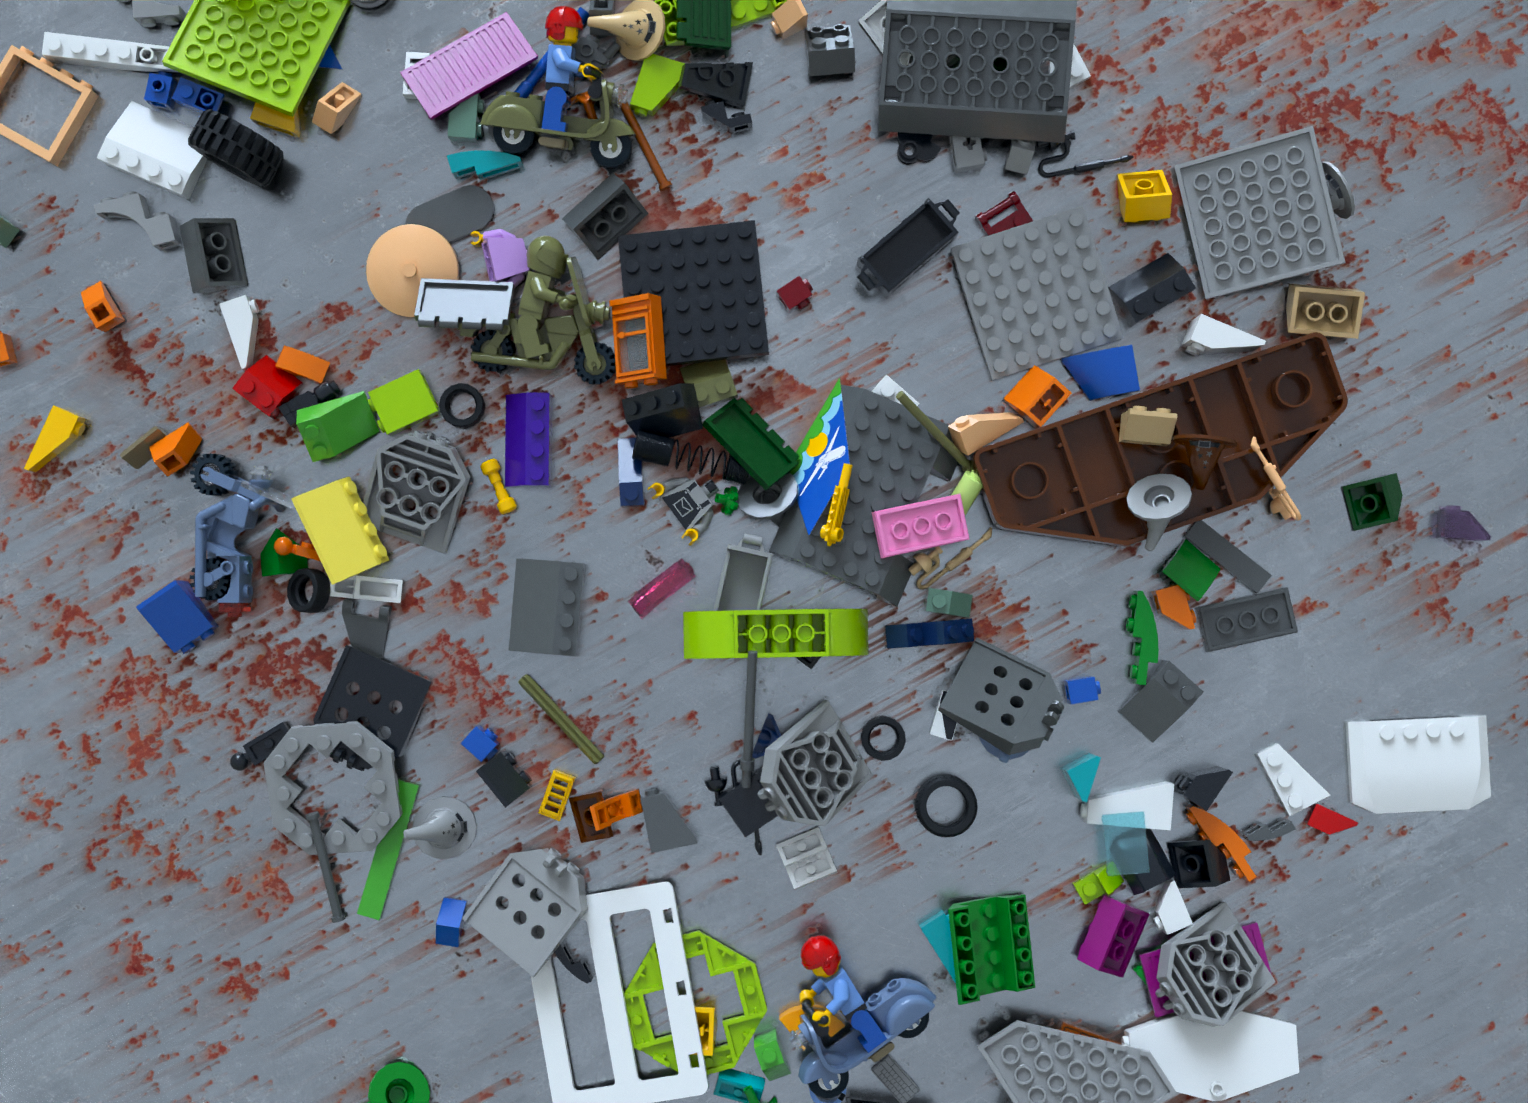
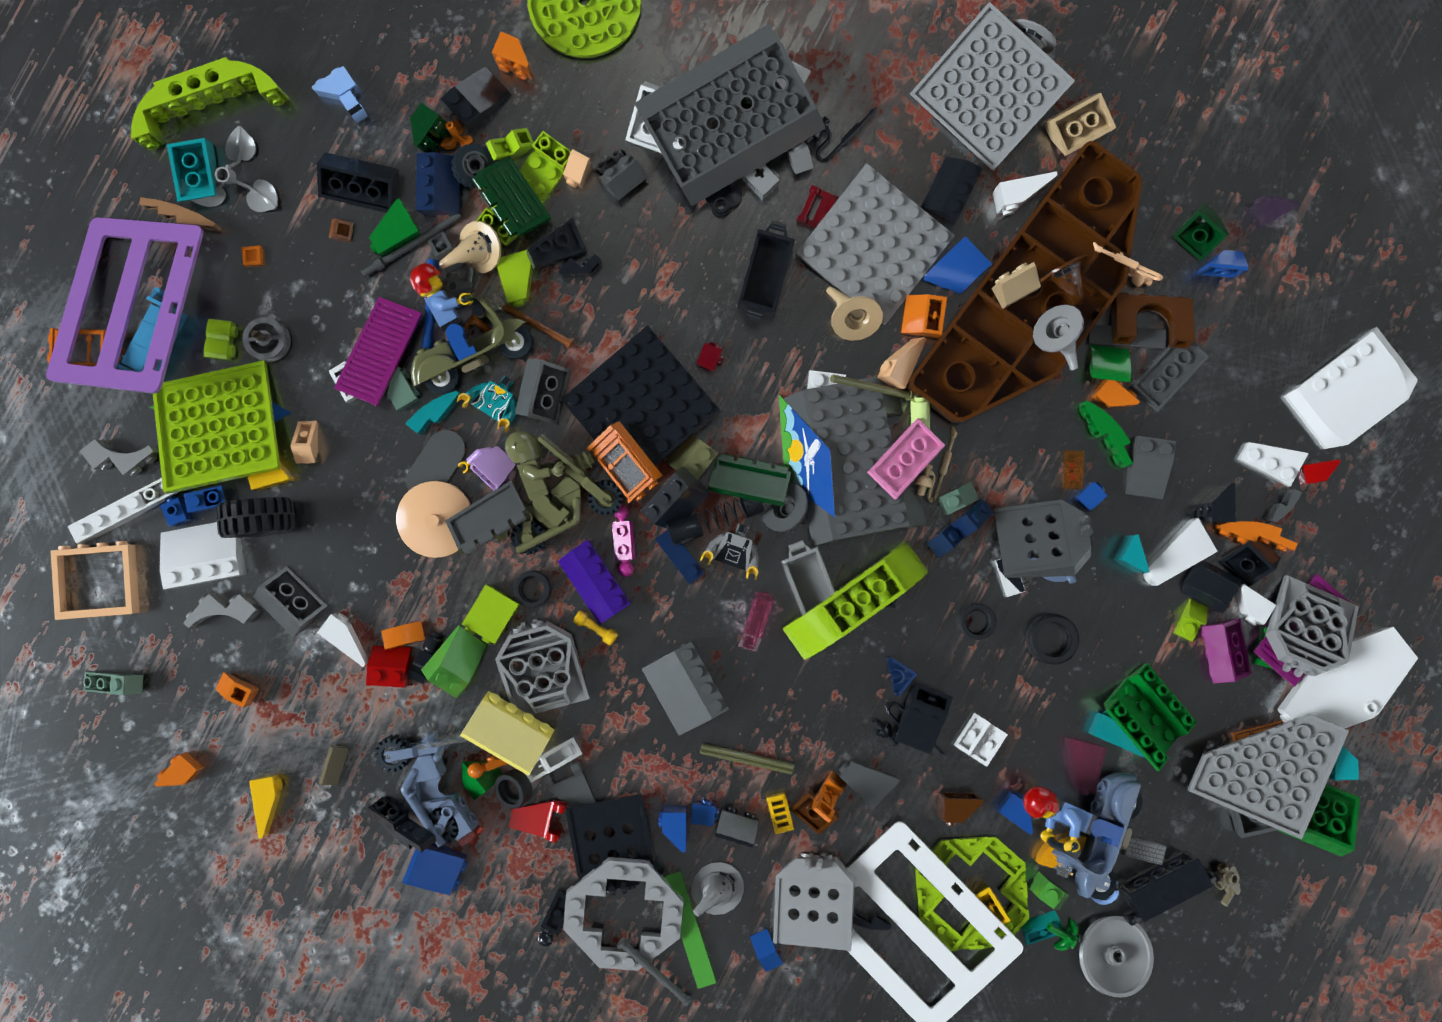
camera: 25 degrees left, 0 degrees up
orange slope [149,422,202,477] -> none
green plant [715,486,738,515] -> none
dark grey bar [740,650,757,788] -> none
light grey hinge [758,700,873,827] -> none
yellow piece [820,463,853,546] -> none
clear light blue piece [1101,811,1150,876] -> none
yellow slope [1117,170,1172,223] -> none
none -> black slope [368,796,436,853]
none -> teal torso [457,376,517,432]
none -> red flag [508,800,568,843]
none -> dark pink plate [612,504,635,577]
none -> blue slope [658,806,687,852]
none -> tan piece [826,286,883,341]
none -> reddish brown slope [938,792,983,826]
none -> blue slope [996,791,1033,835]
none -> clear orange tile [1062,450,1084,490]
none -> clear pink slope [1064,736,1107,795]
none -> reddish brown arch [1111,292,1195,349]
none -> blue slope [1196,250,1248,278]

